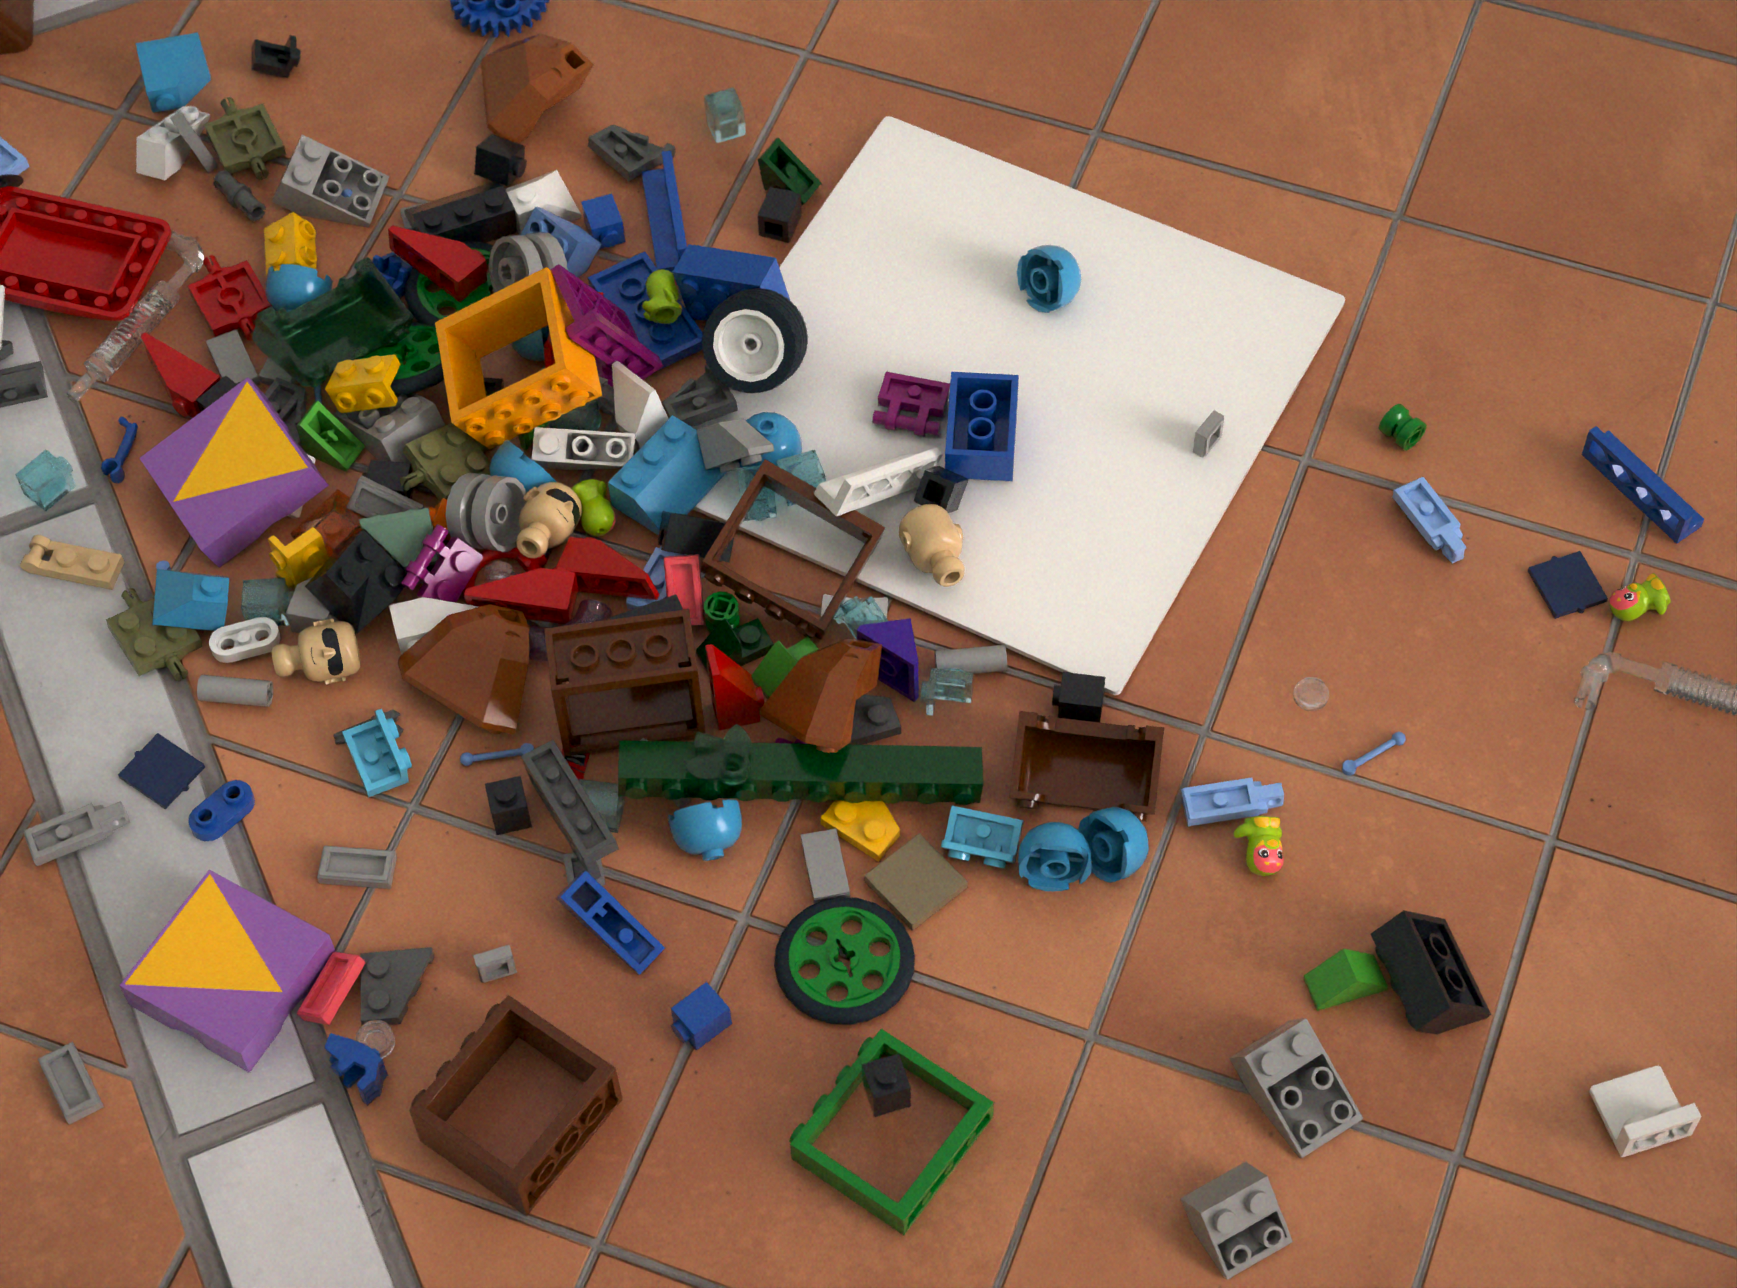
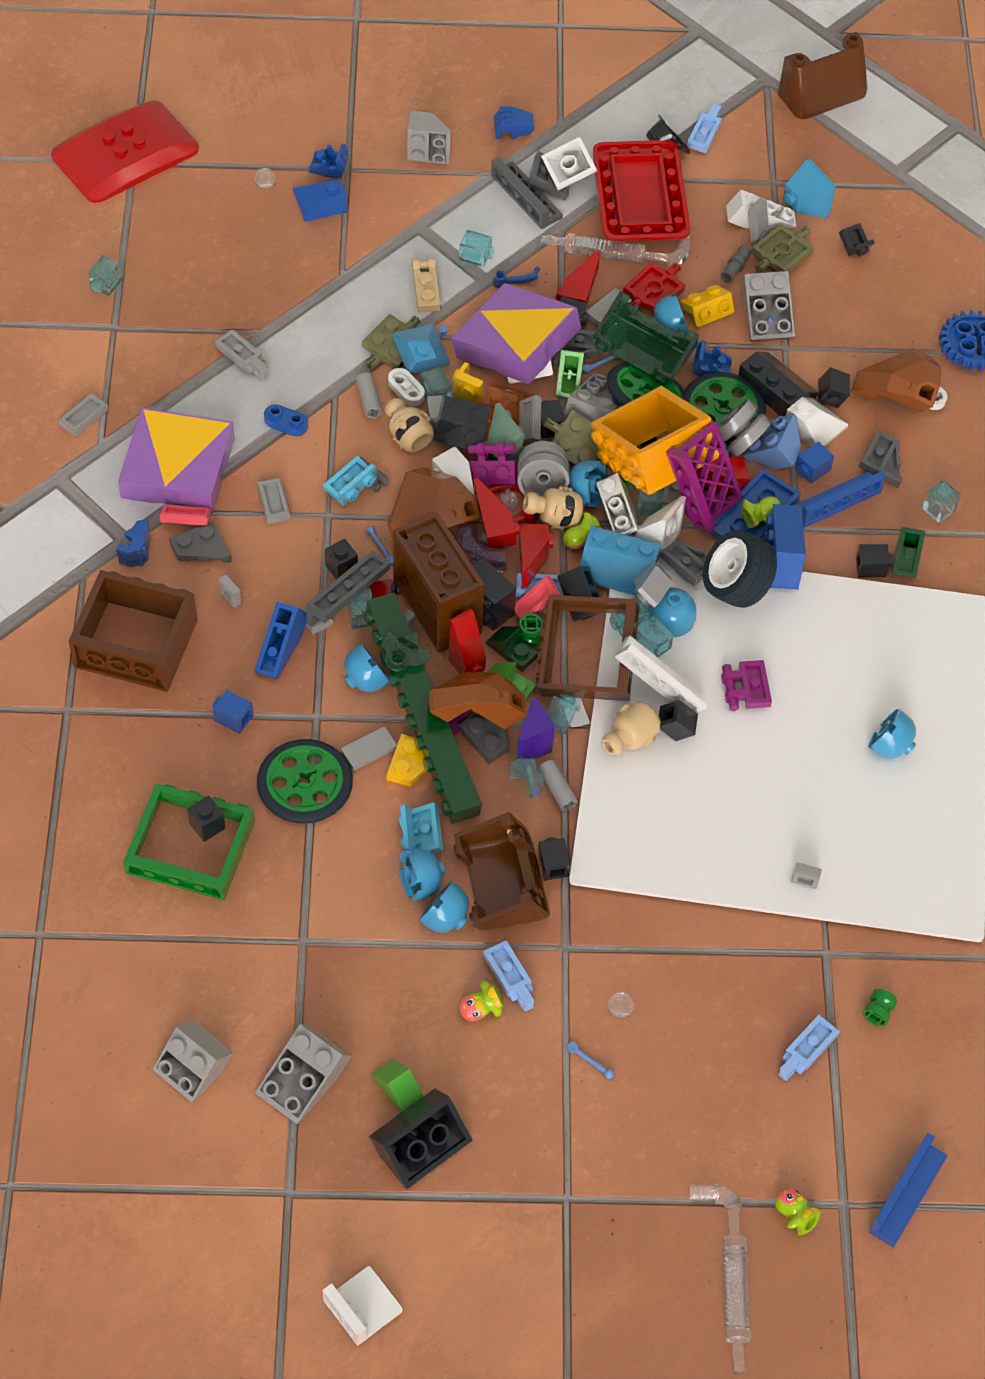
camera: 65 degrees right, 0 degrees up
dark blue piece [118,733,205,809] -> none
yellow bracket [325,354,401,413] -> none
clear tile [356,1020,395,1058] -> none
red slope [388,225,487,302] -> none
dark tan tile [864,833,968,931] -> none
blue brick [945,372,1019,481] -> none
dark blue piece [1528,551,1608,619] -> none

